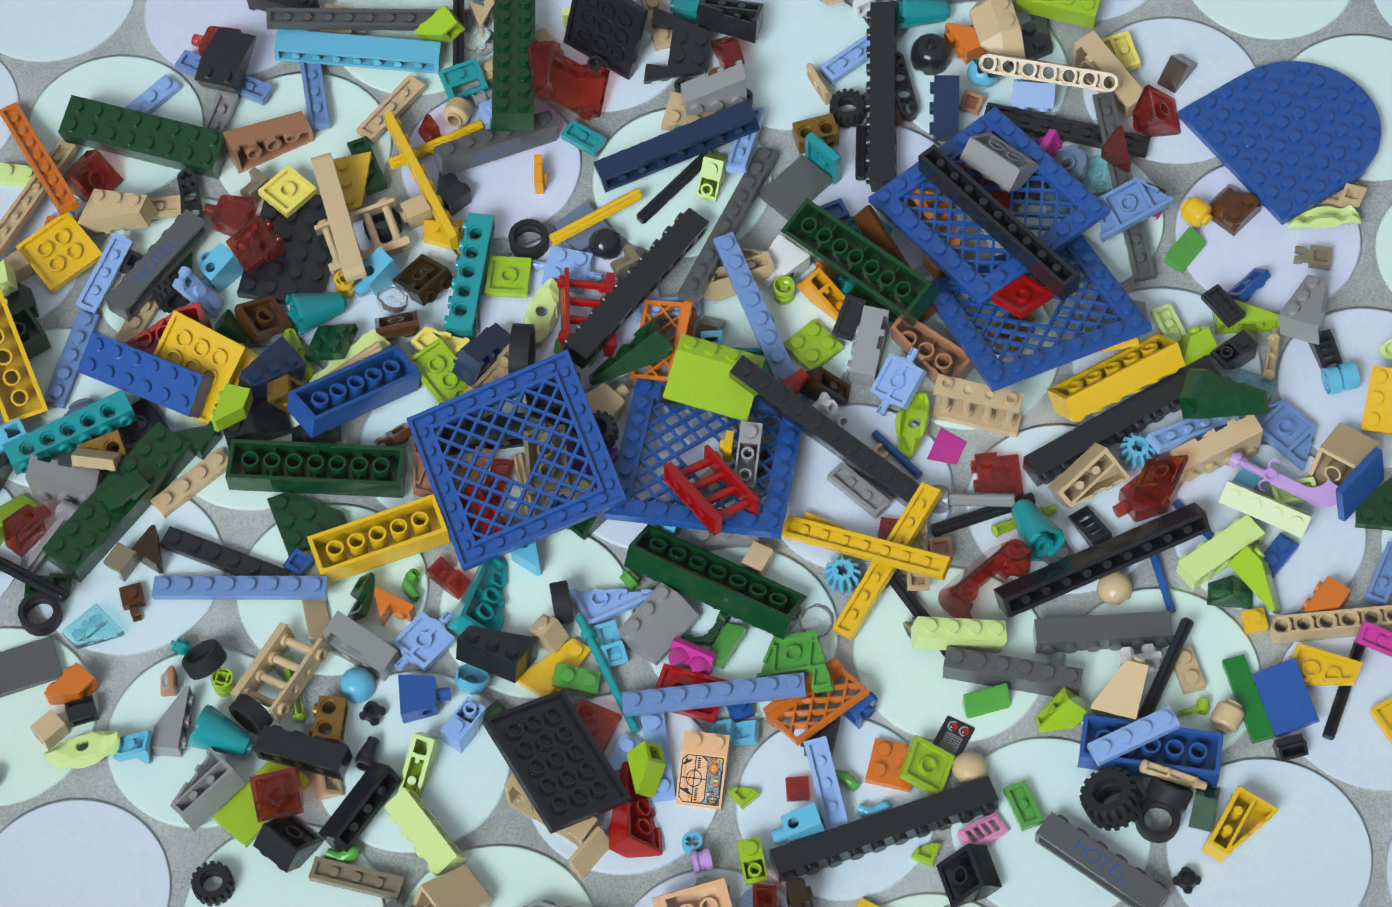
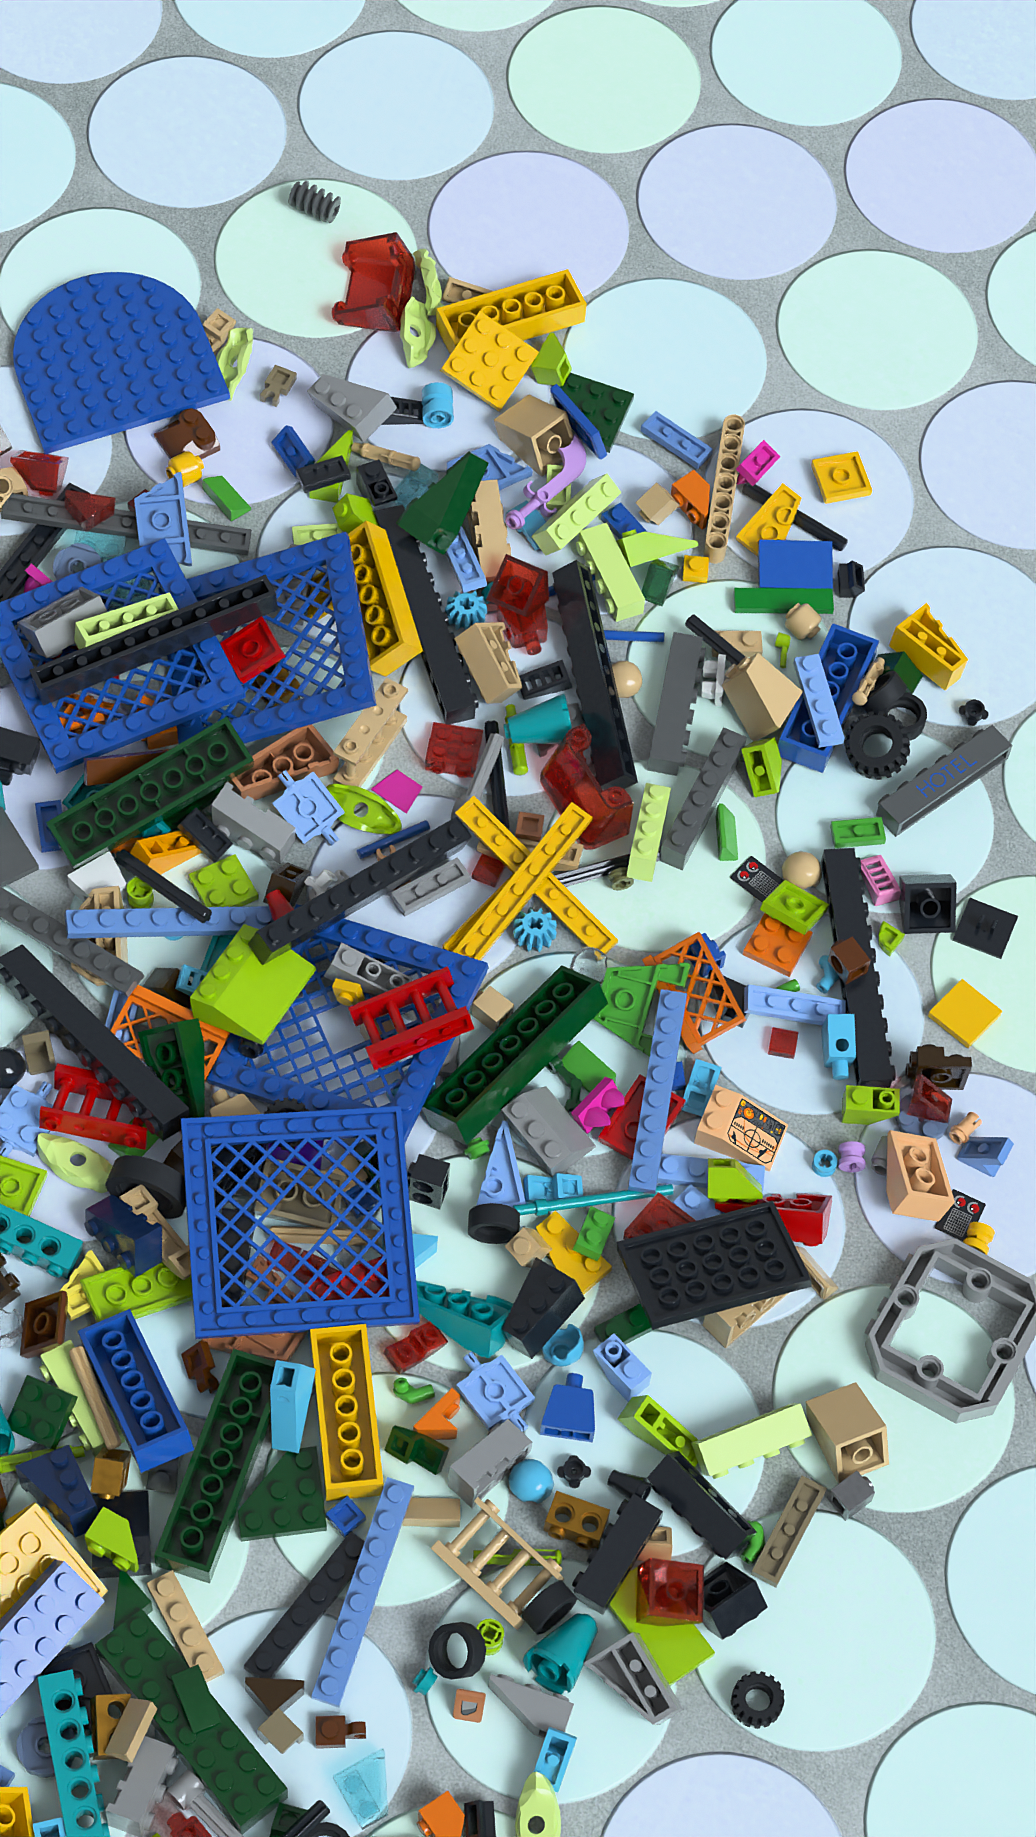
camera: 85 degrees left, 0 degrees up
lime tile [727,786,760,810] -> none
none -> yellowish green brick [74,593,179,650]
none -> black axle [115,849,212,923]
none -> medium azure slope [270,1360,316,1453]
none -> black brick [407,1154,450,1210]
none -> tan brick [635,482,680,525]
none -> reddish brown brick [828,936,871,985]

